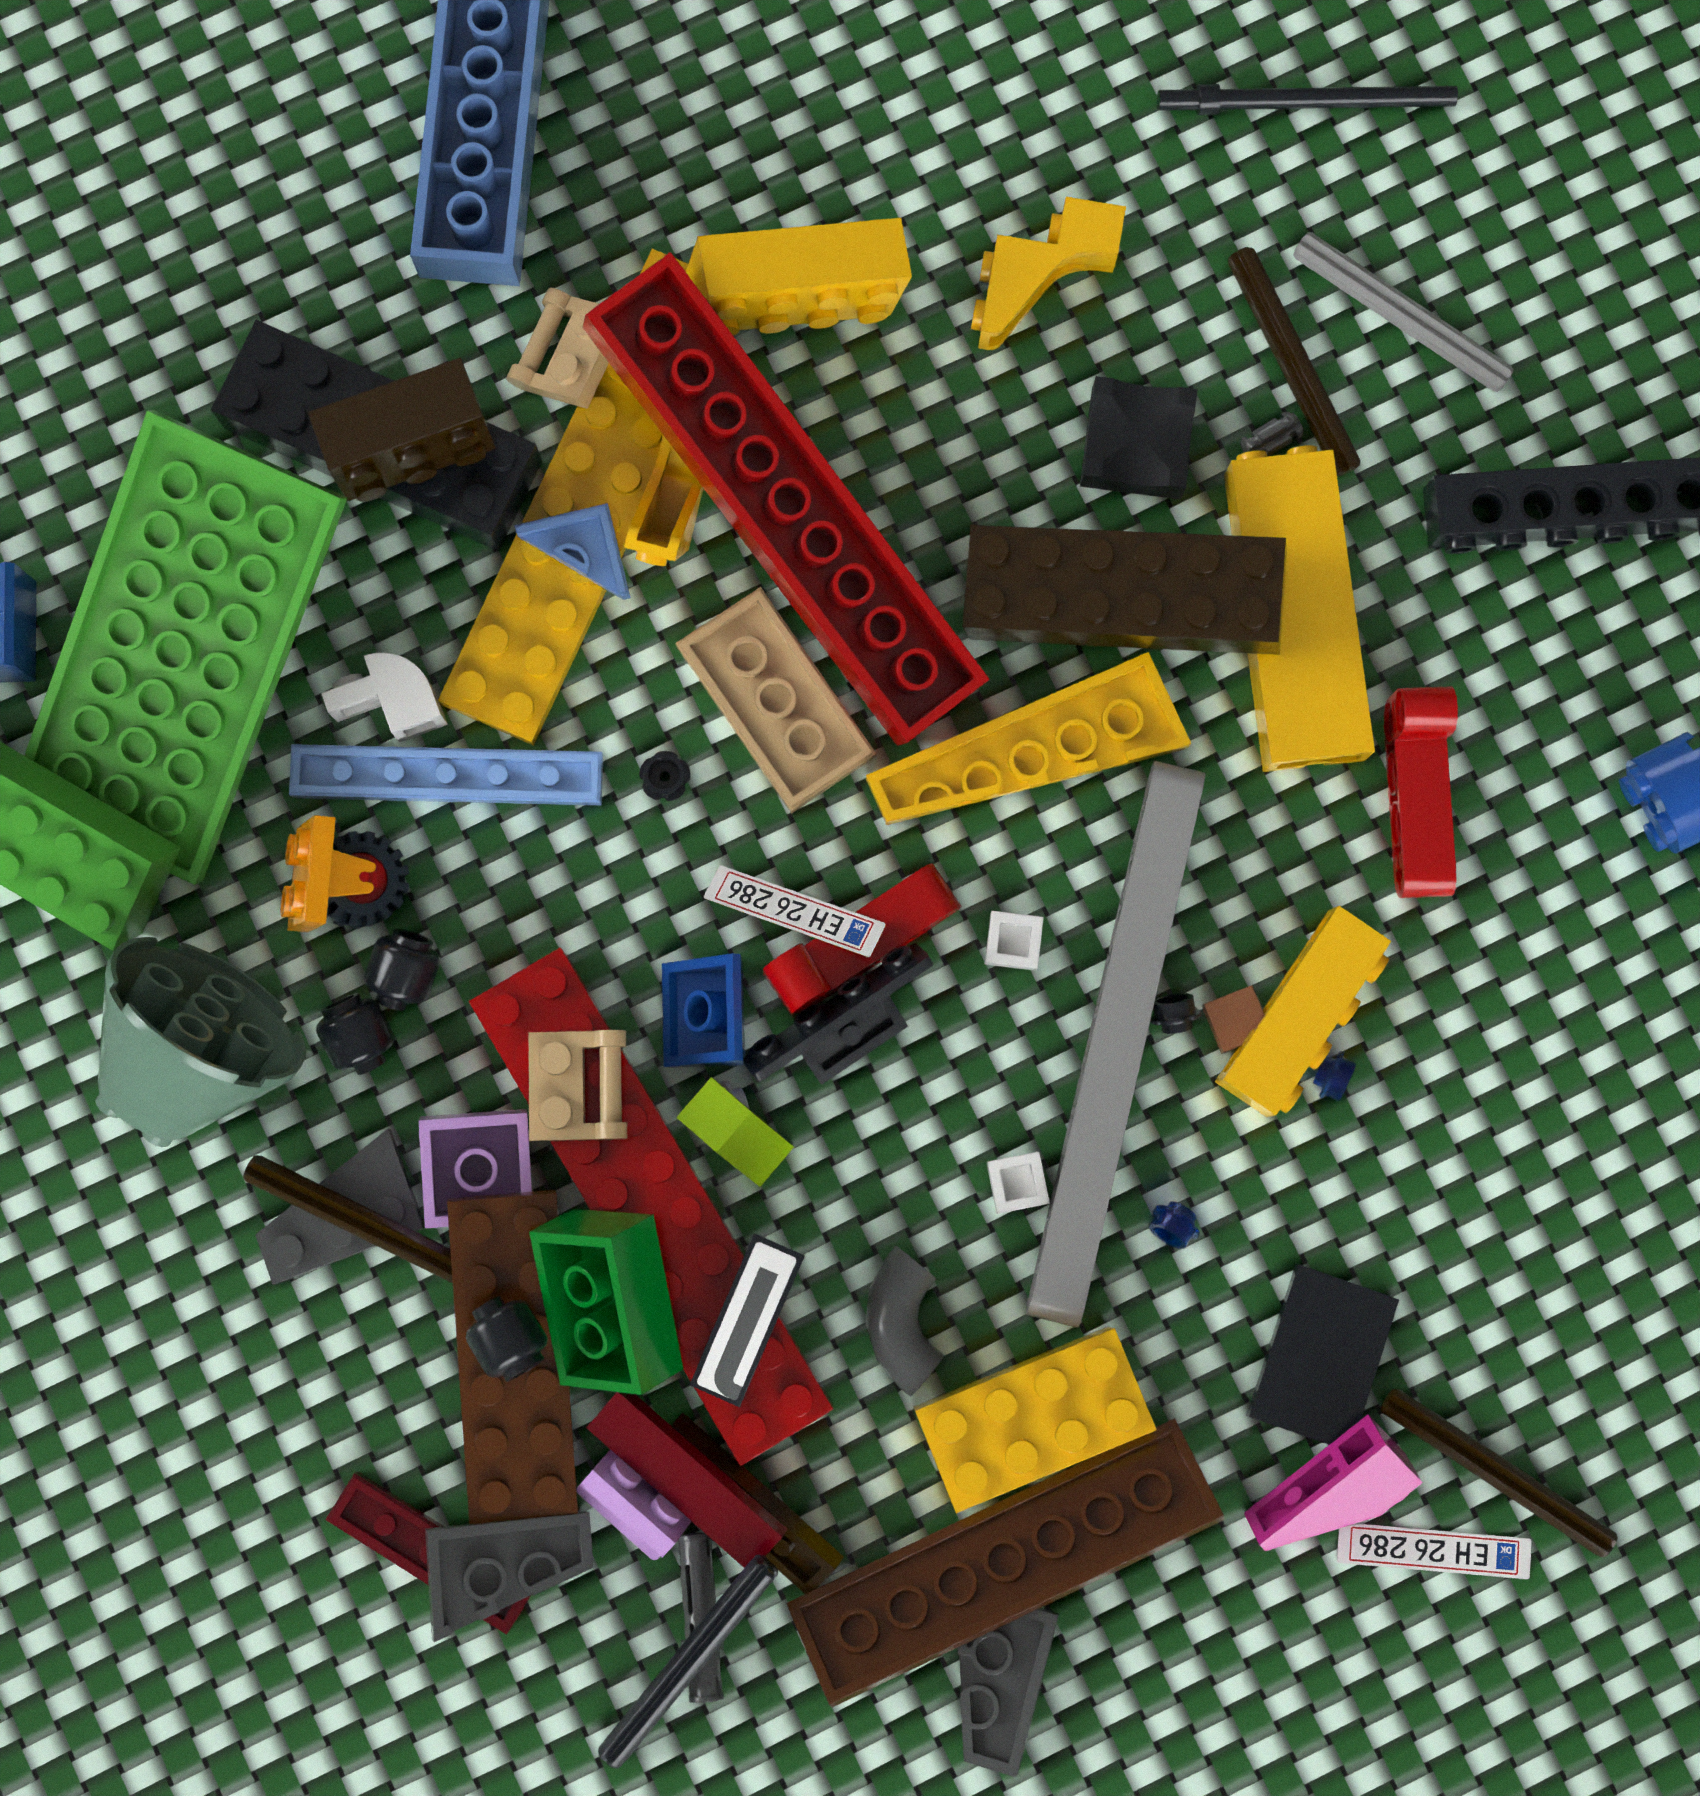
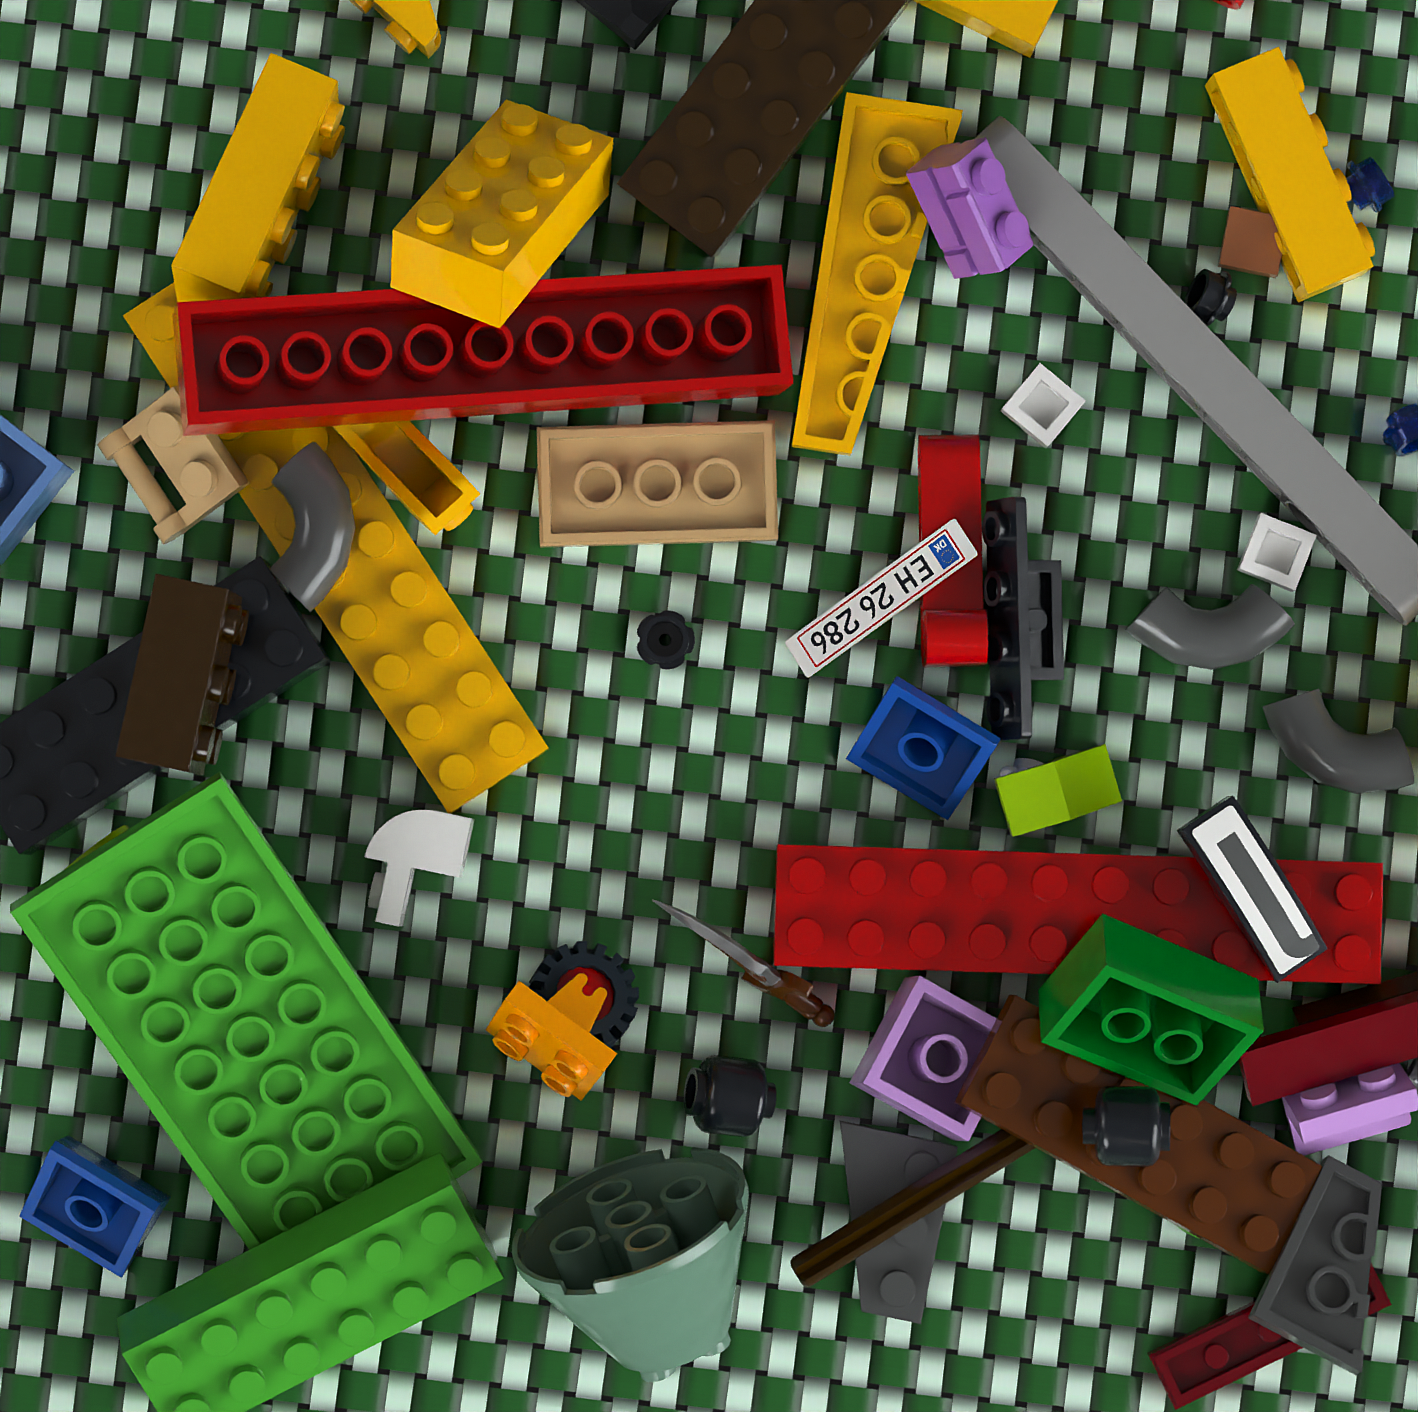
camera: 55 degrees left, 5 degrees up
light blue tile [289,744,603,806] -> none
black head [364,929,440,1011] -> none
medium blue tile [514,503,631,600] -> none
tan plate [528,1030,627,1142] -> none
none -> dark grey cylinder [269,442,356,612]
none -> yellow brick [390,99,614,328]
none -> piece [653,900,835,1027]
none -> medium lavender brick [906,137,1034,279]
none -> dark grey cylinder [1125,584,1295,670]

